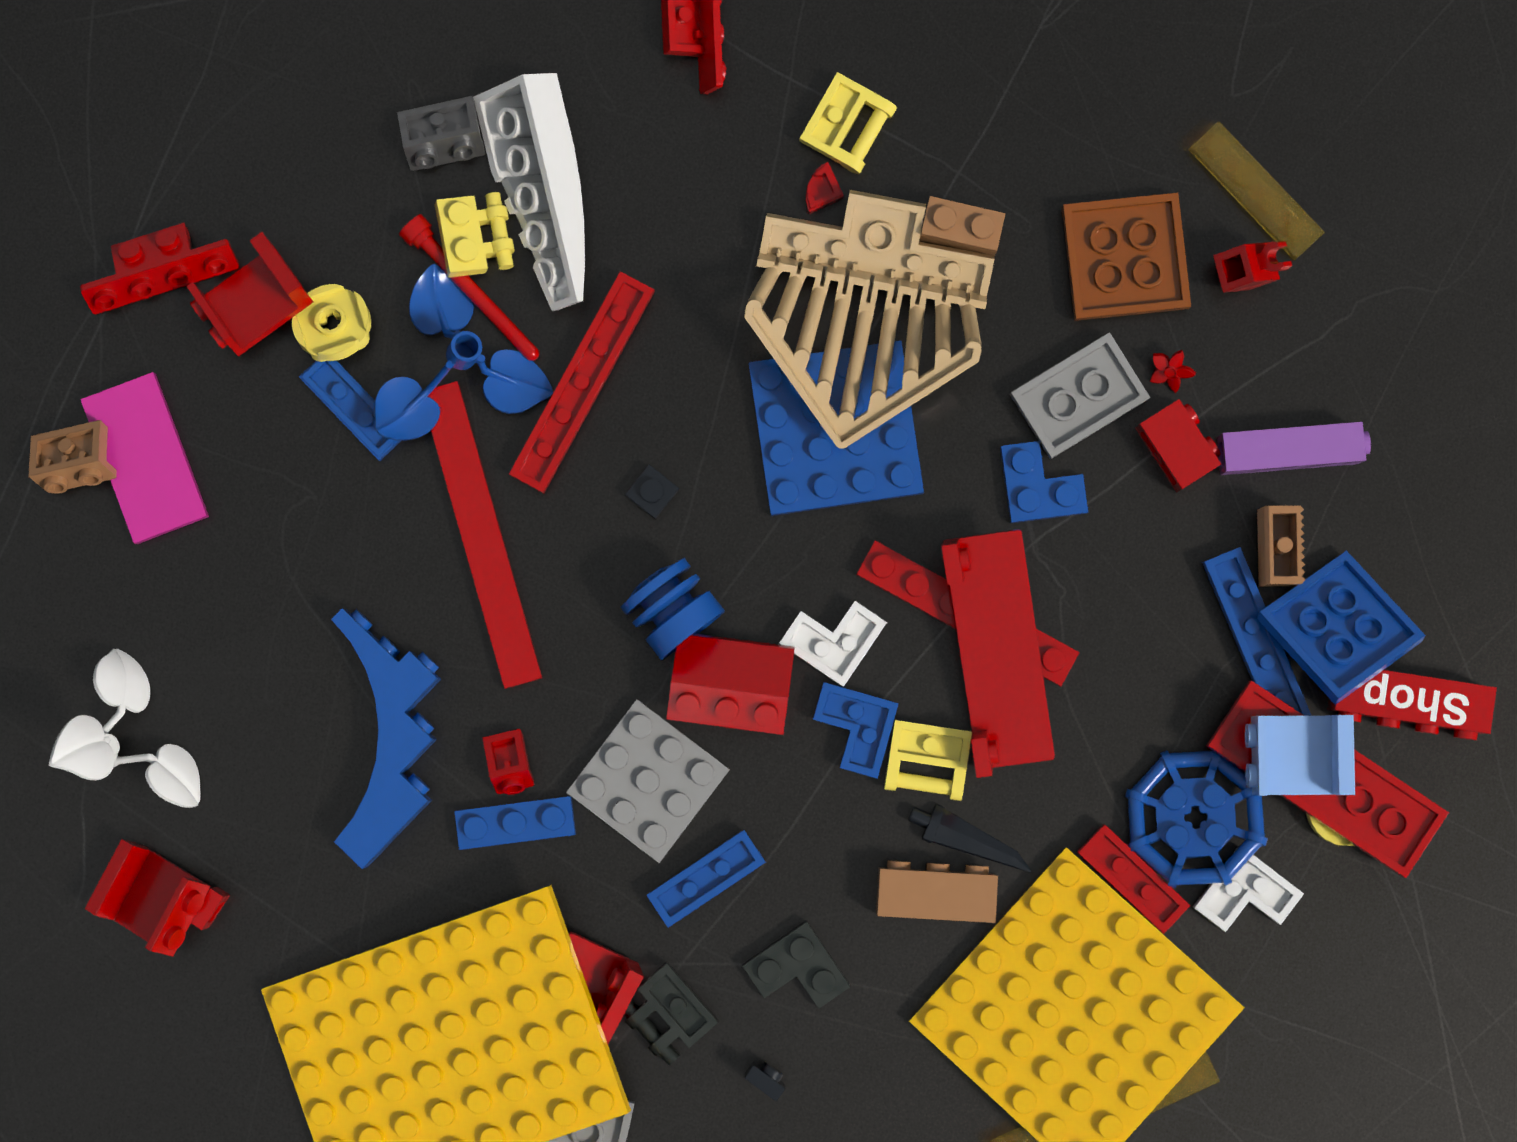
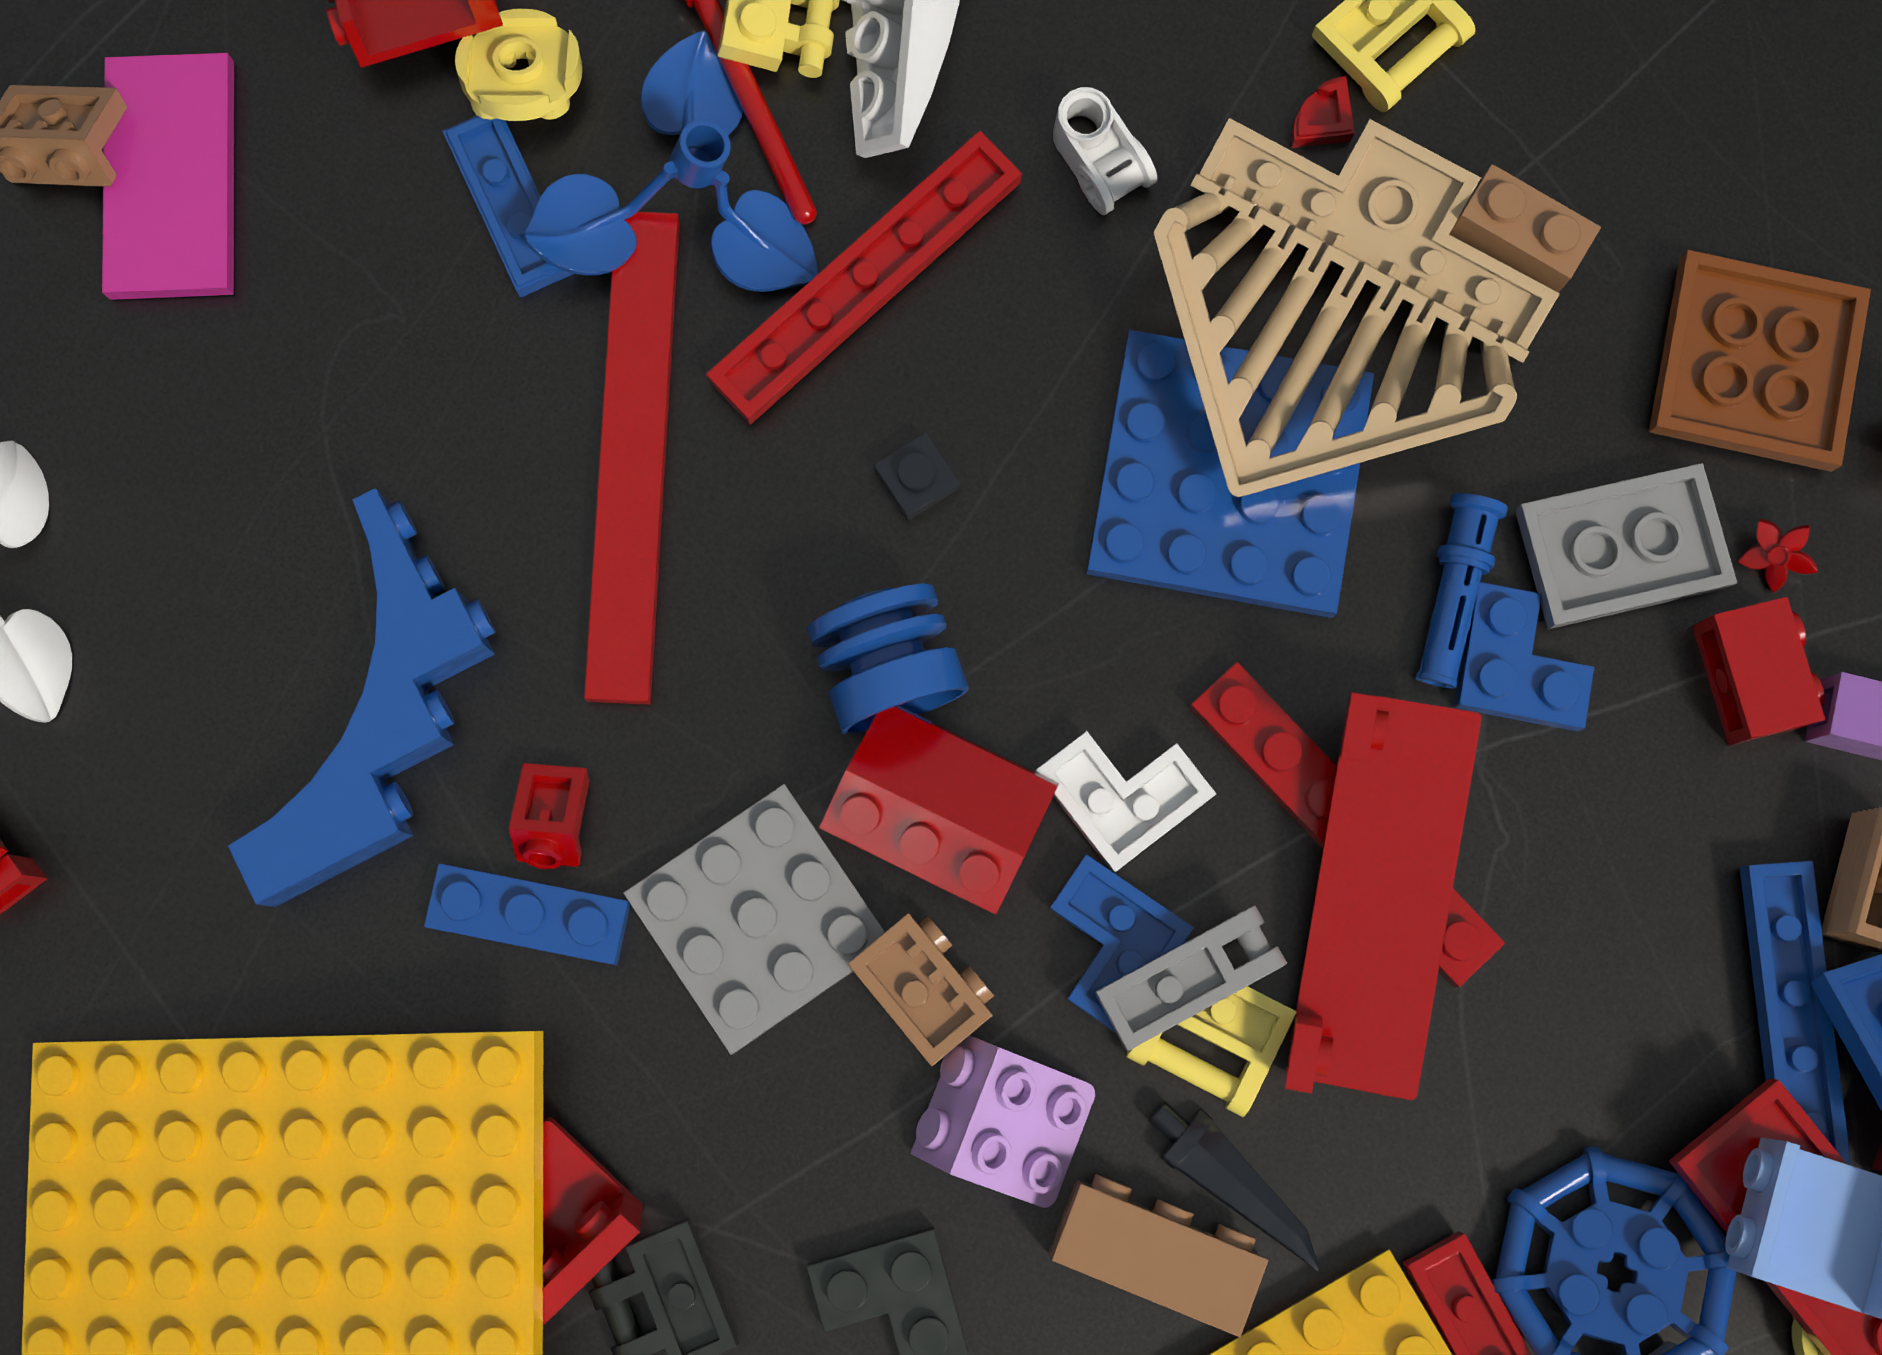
camera: 15 degrees right, 5 degrees down
blue plate [647,830,766,928] -> none
none -> medium nougat bracket [848,913,994,1066]
none -> lavender bracket [910,1035,1095,1208]
none -> white piece [1053,87,1157,215]
none -> light grey plate [1094,905,1287,1051]
none -> blue pin [1415,493,1508,689]

